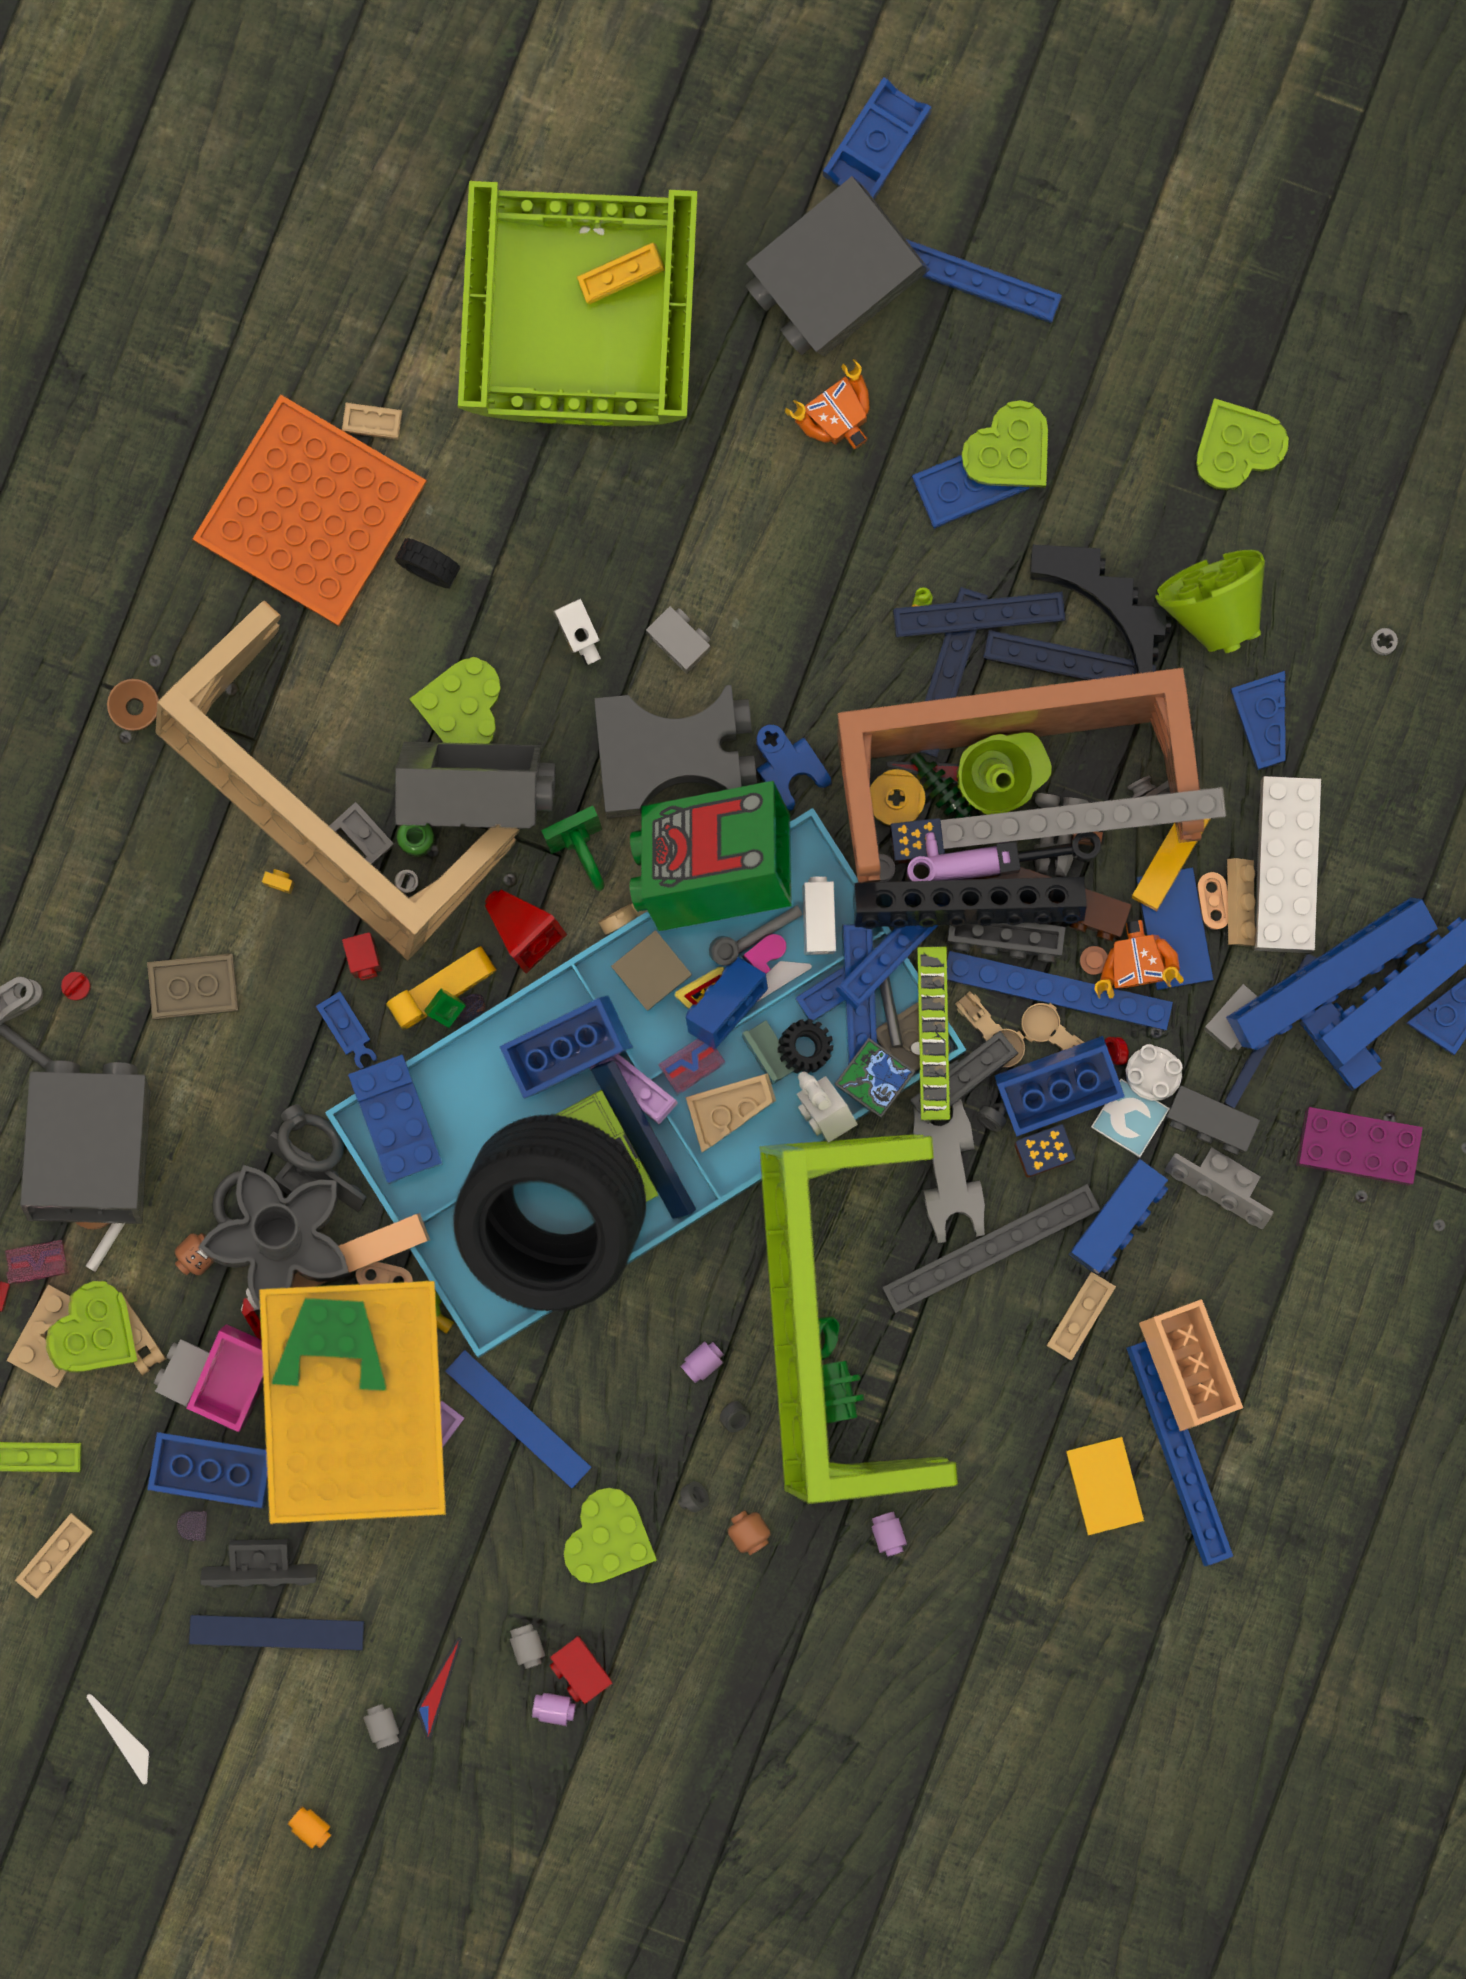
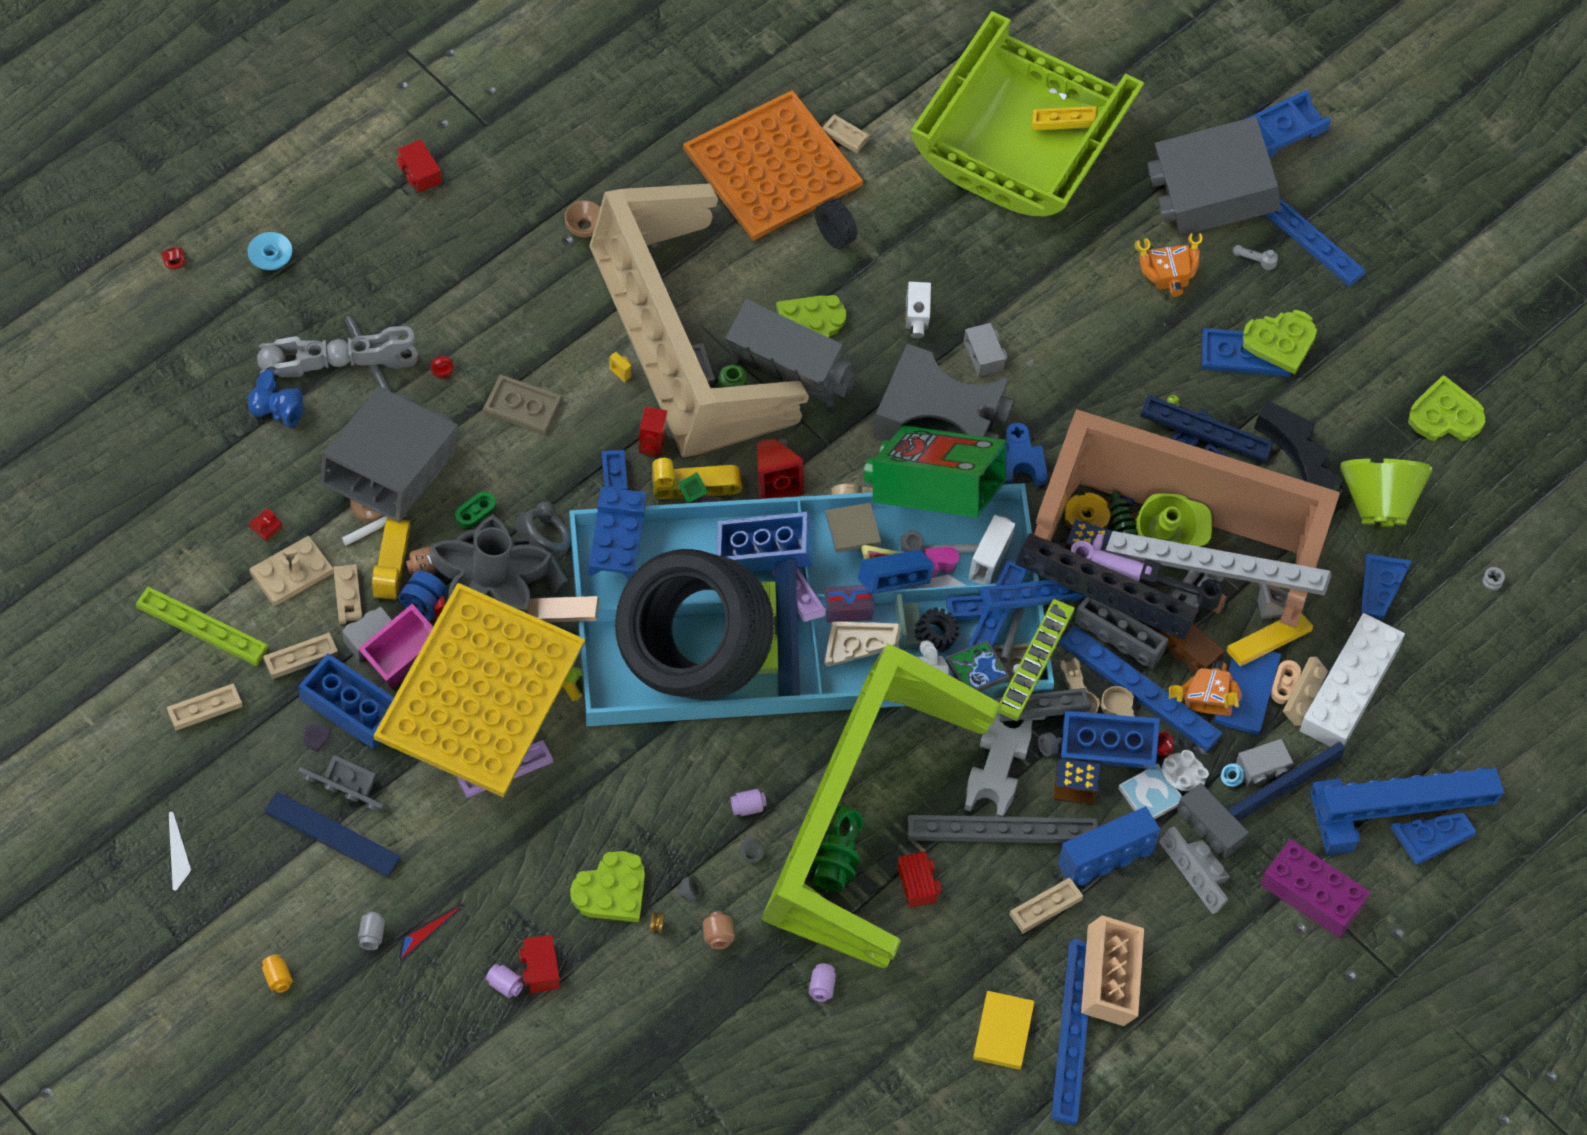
camera: 20 degrees right, 25 degrees down
clear pink panel [5,1240,68,1285] -> none
lime plate [46,1281,137,1372] -> none
green wing [272,1298,386,1391] -> none
blue tile [446,1350,592,1488] -> none
light grey brick [510,1624,545,1669] -> none
green tile [541,805,605,891] -> none
nougat plate [1080,946,1108,975] -> none
blue brick [1226,897,1438,1050] -> none
none -> tan plate [263,633,338,679]
none -> yellow beam [372,518,410,600]
none -> blue wheel [398,571,449,620]
none -> green plate [455,492,496,529]
none -> pearl gold bush [650,911,664,934]
none -> red brick [897,851,941,908]
none -> medium azure plate [1221,764,1245,787]
none -> light grey piece [1233,245,1278,270]

